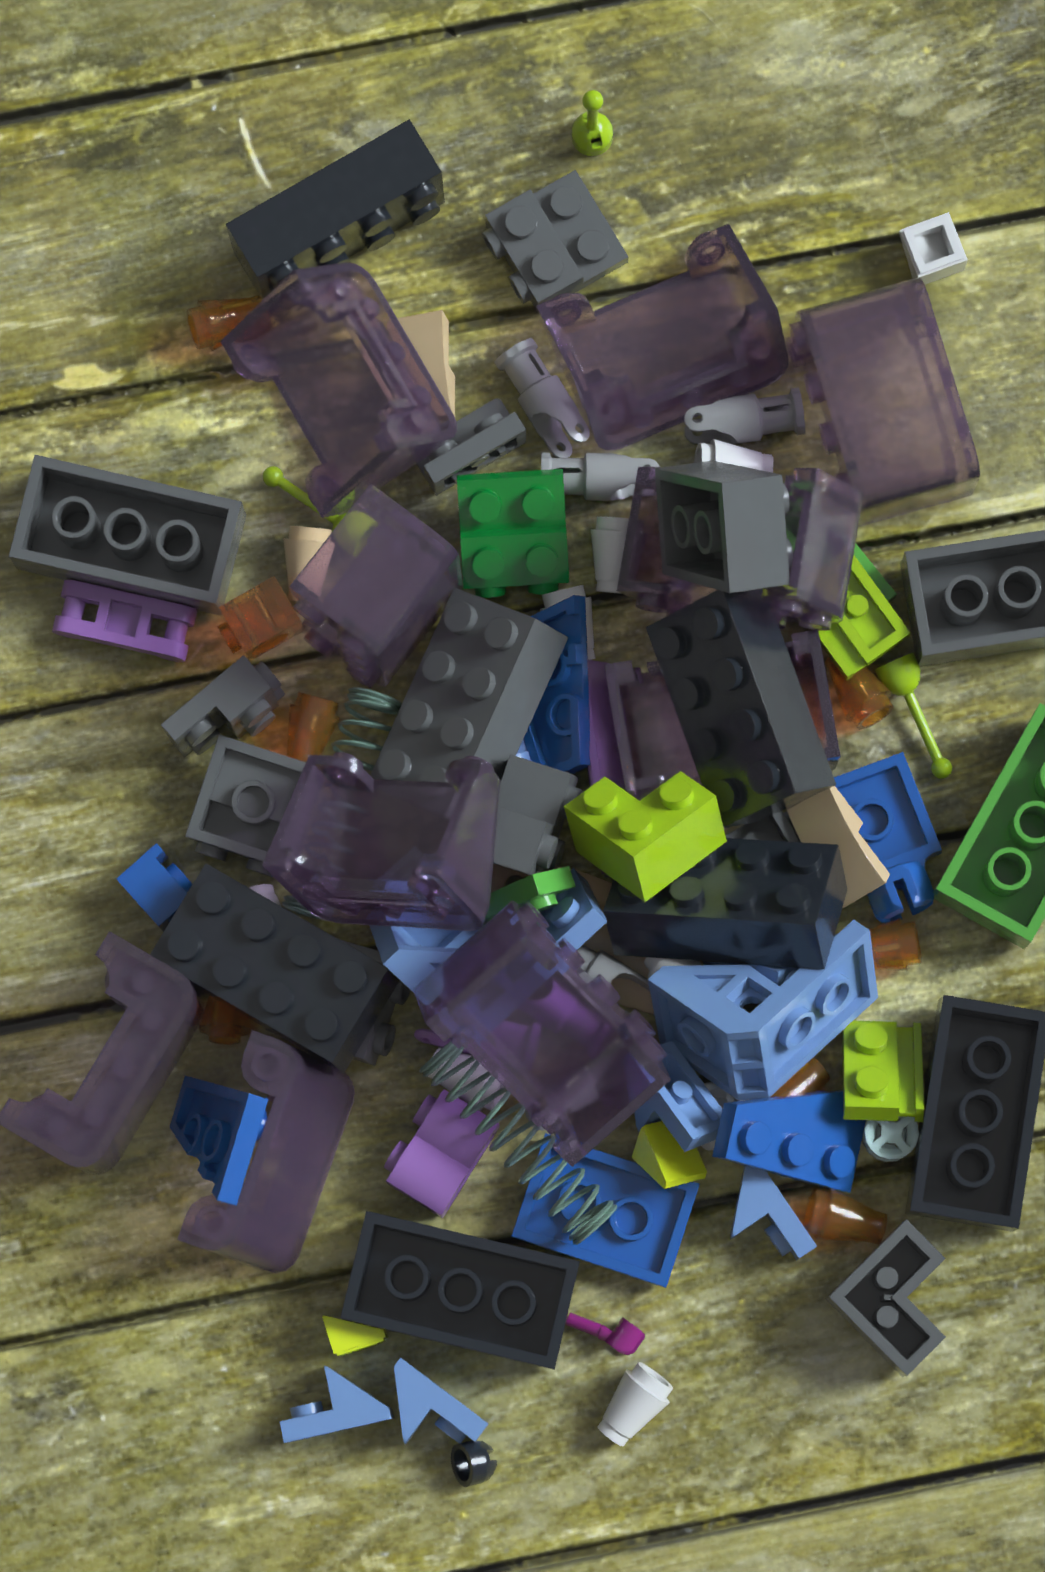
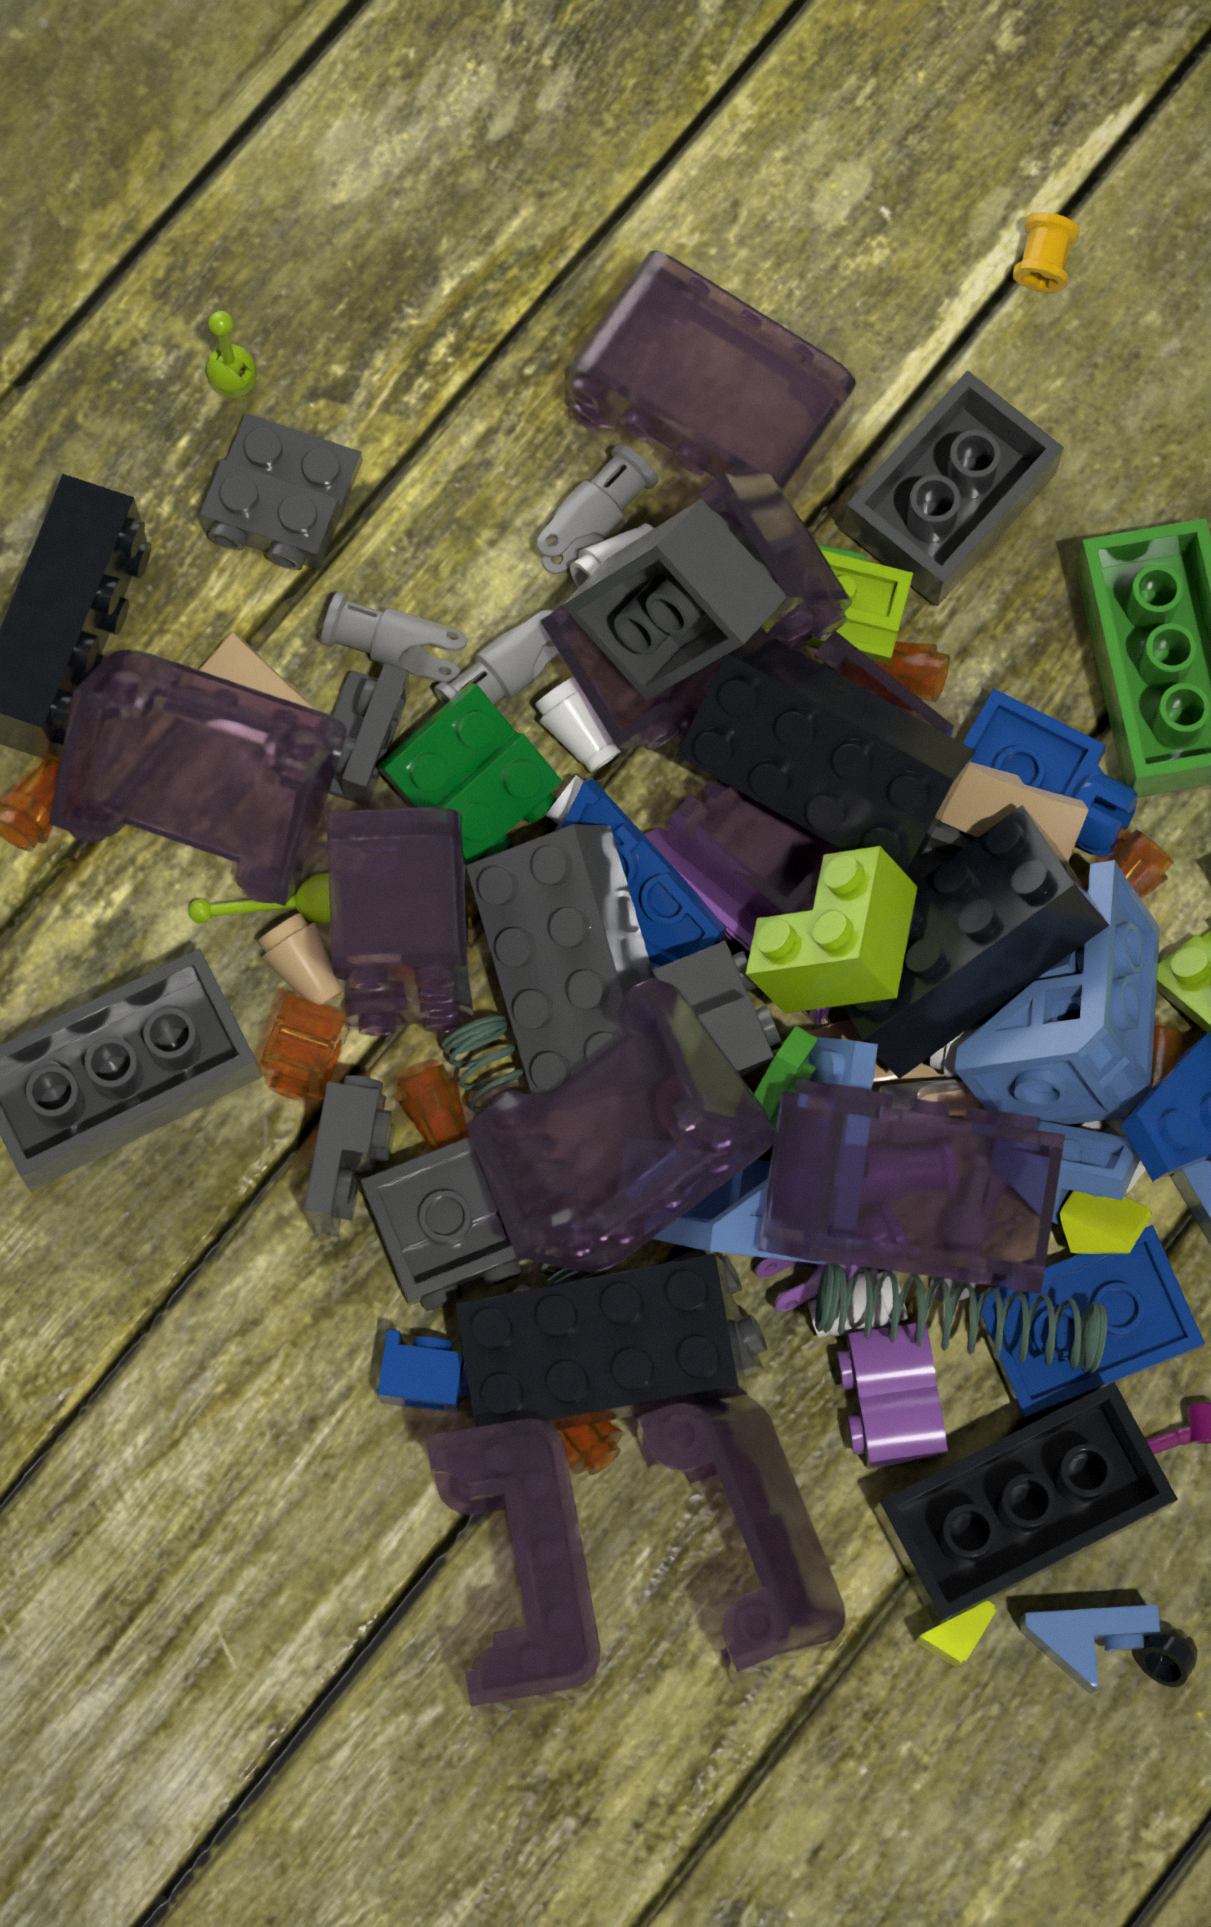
camera: 45 degrees left, 5 degrees down
medium lavender plate [52,580,198,662] -> none
blue wing [170,1076,268,1206] -> none
medium blue slope [279,1366,394,1443] -> none
clear purple windscreen [536,224,789,450] -> none
lime hinge [875,653,952,779] -> none
white slope [899,212,968,287] -> none

